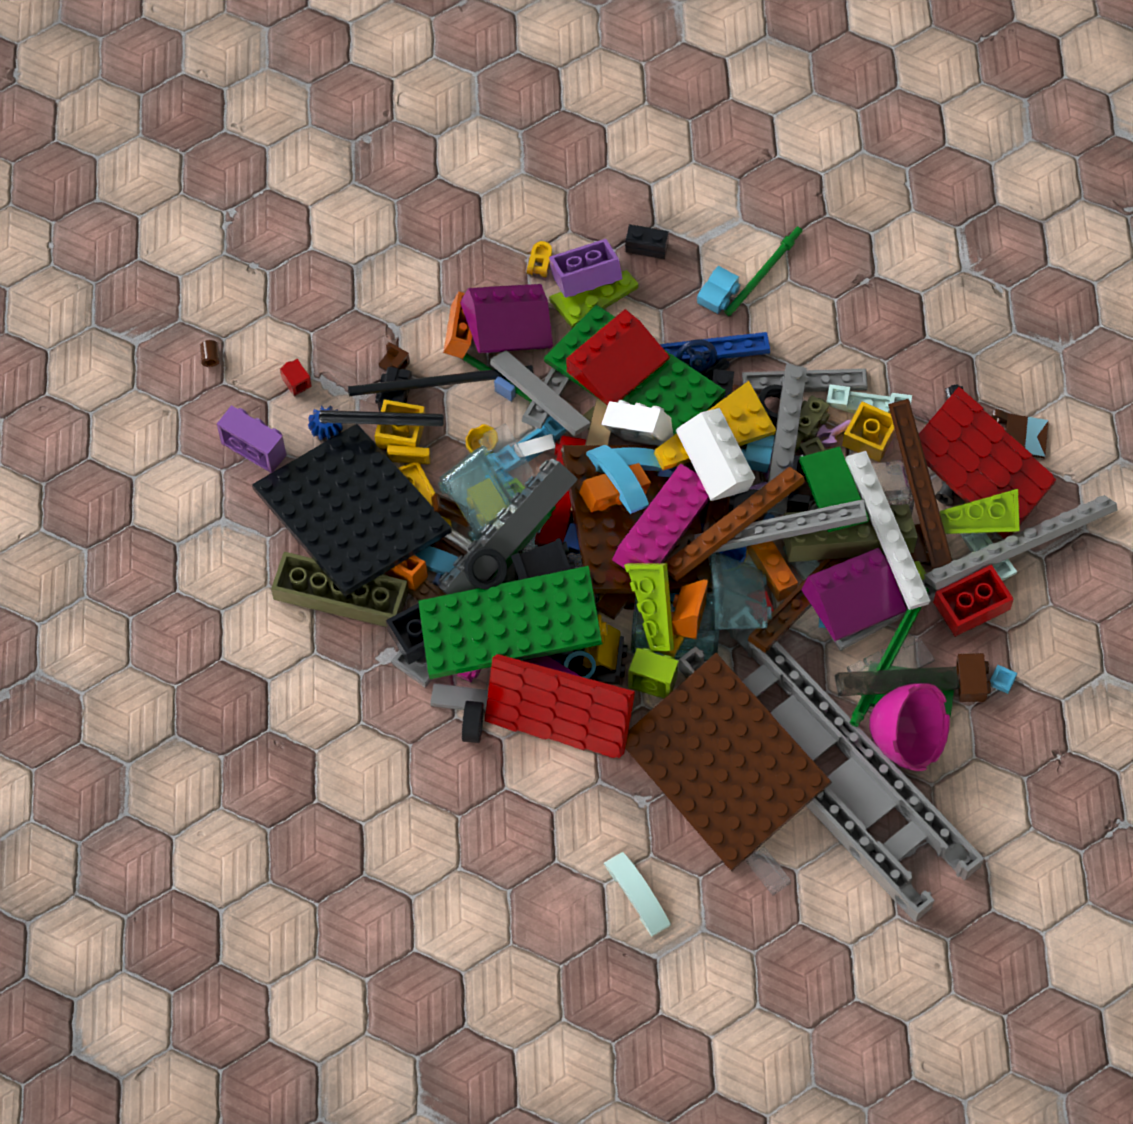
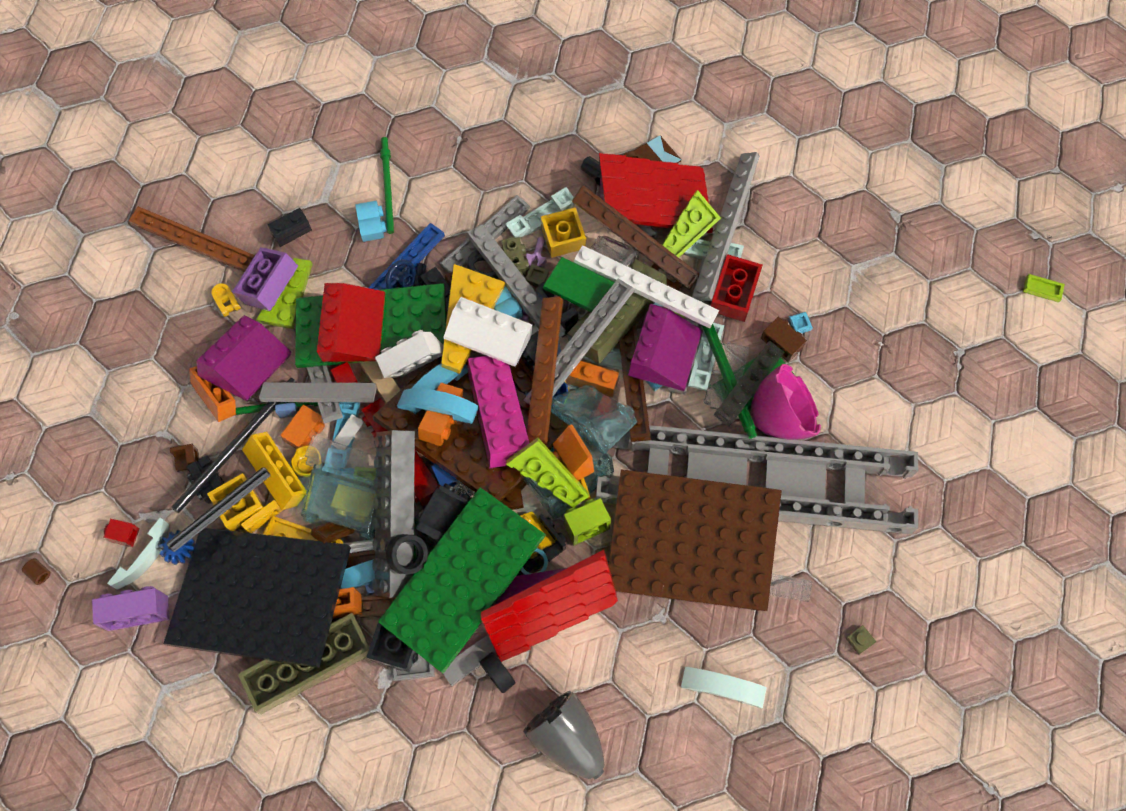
camera: 45 degrees left, 5 degrees up
none -> light aqua slope [107,518,169,590]
none -> dark orange plate [129,206,255,272]
none -> yellow brick [242,432,307,510]
none -> orange brick [280,405,325,449]
none -> red brick [330,362,358,383]
none -> dark grey cylinder [523,691,605,780]
none -> light aqua slope [688,323,724,391]
none -> olive plate [846,625,876,655]

